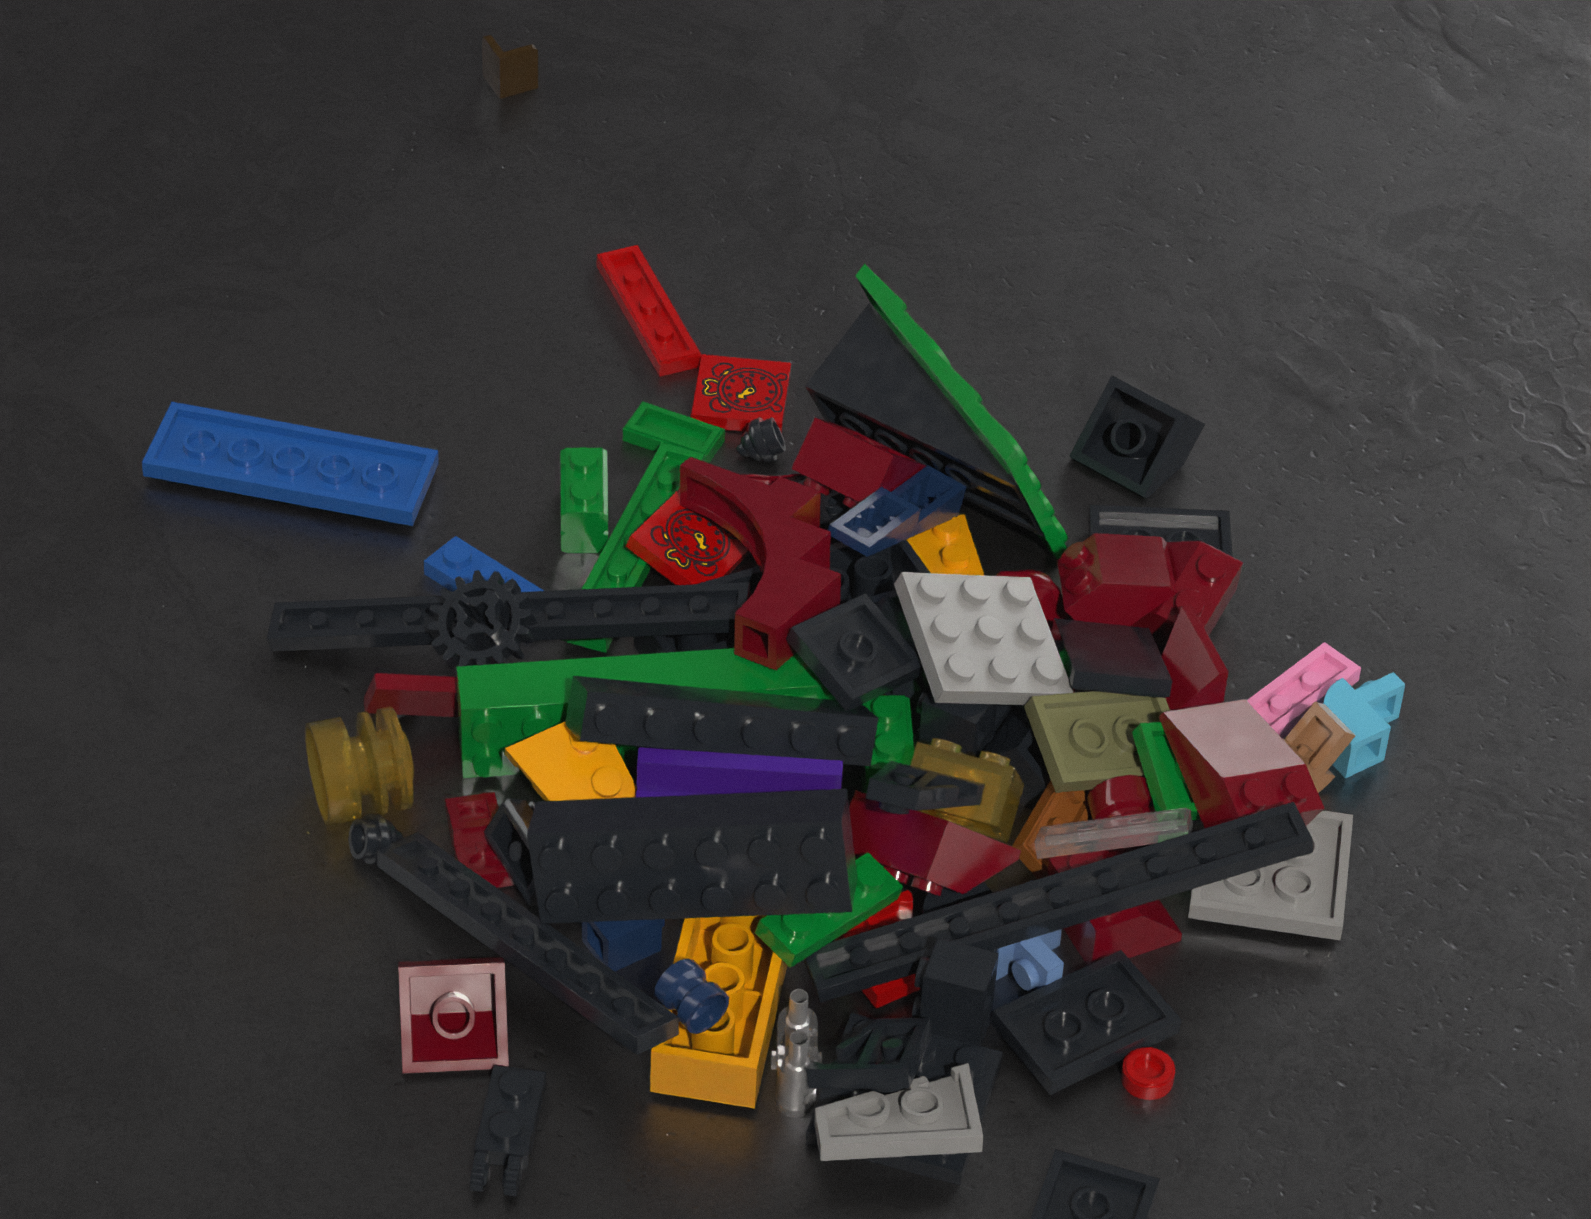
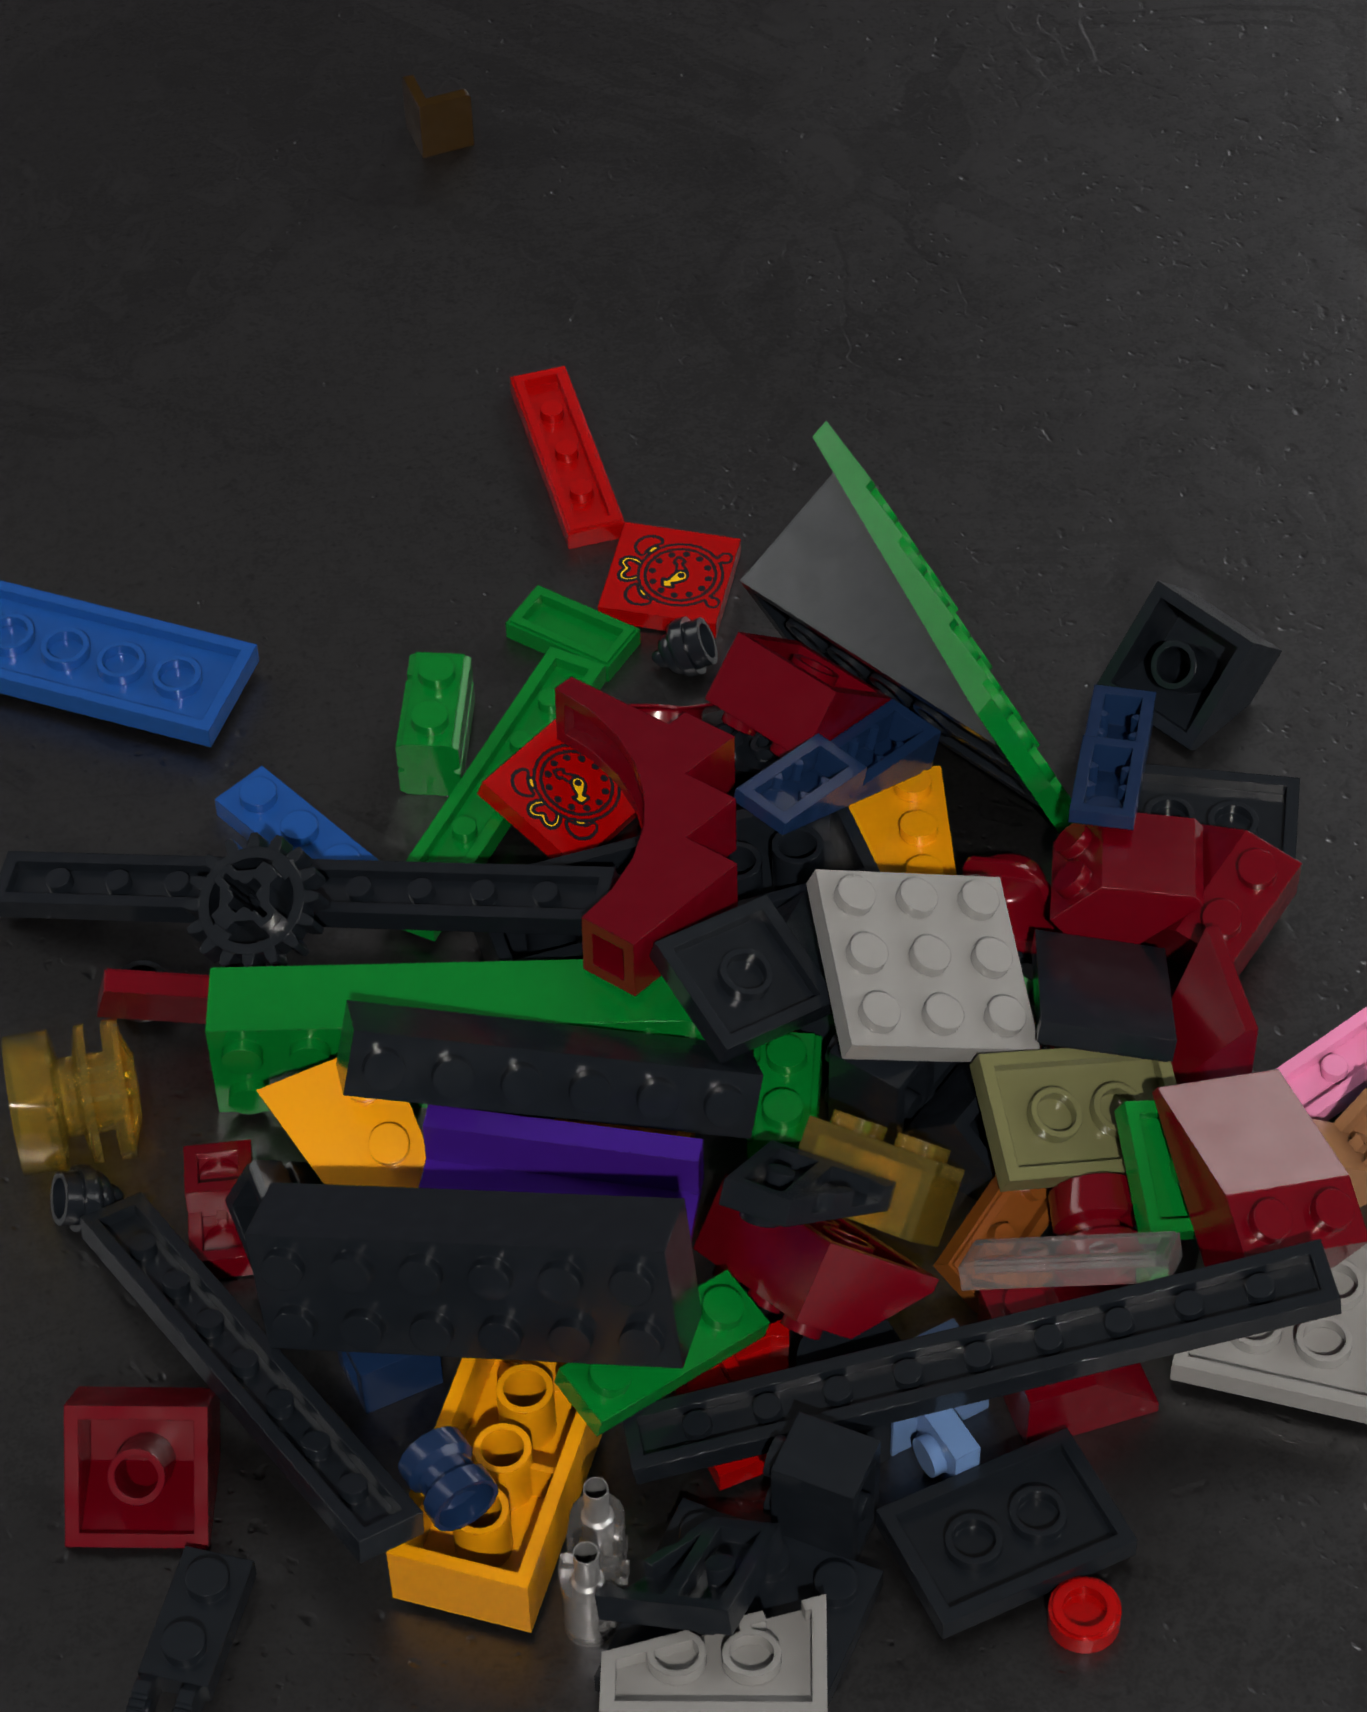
camera: 10 degrees right, 5 degrees up
none -> dark blue slope [1068,684,1156,830]

